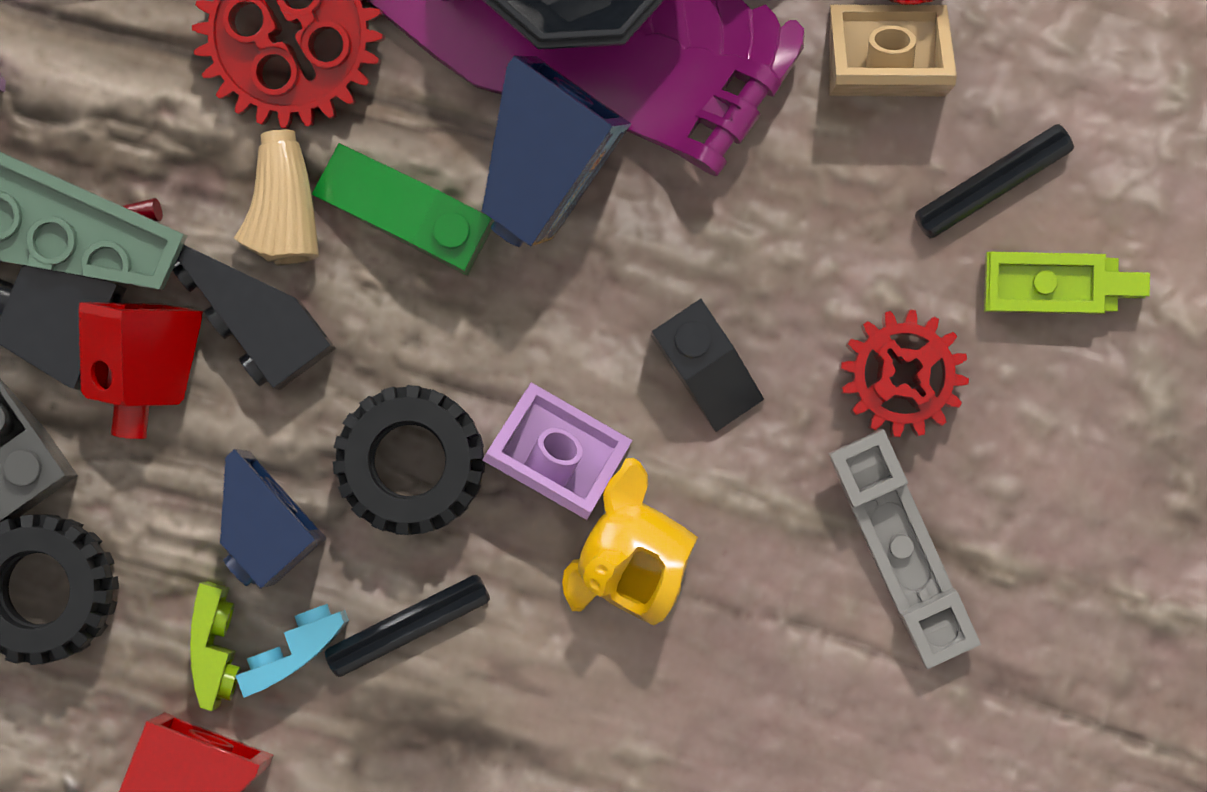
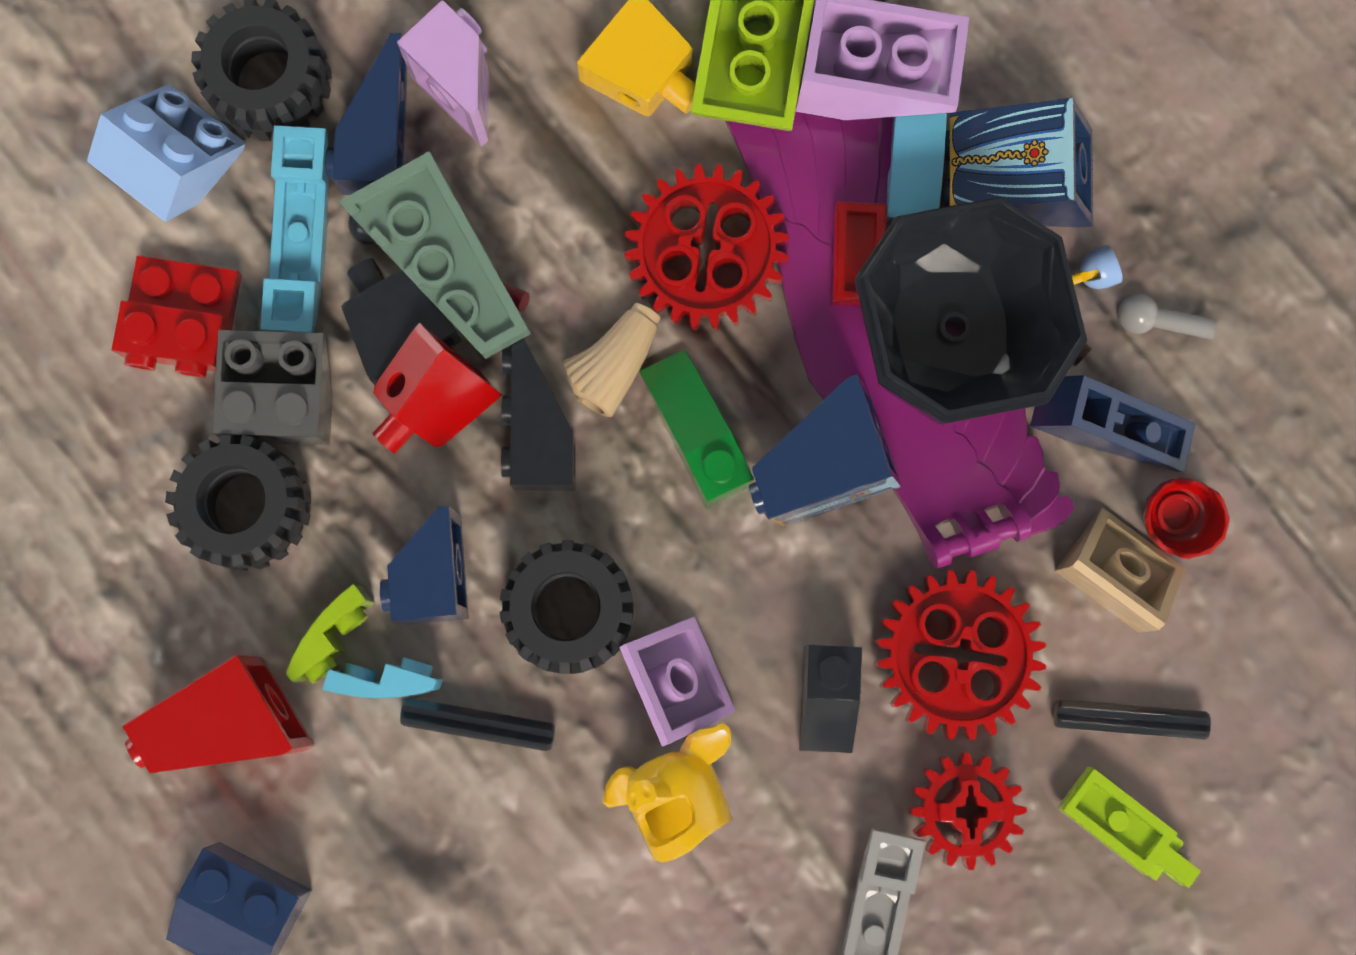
camera: 30 degrees right, 5 degrees down
none -> red gear [874,570,1047,740]

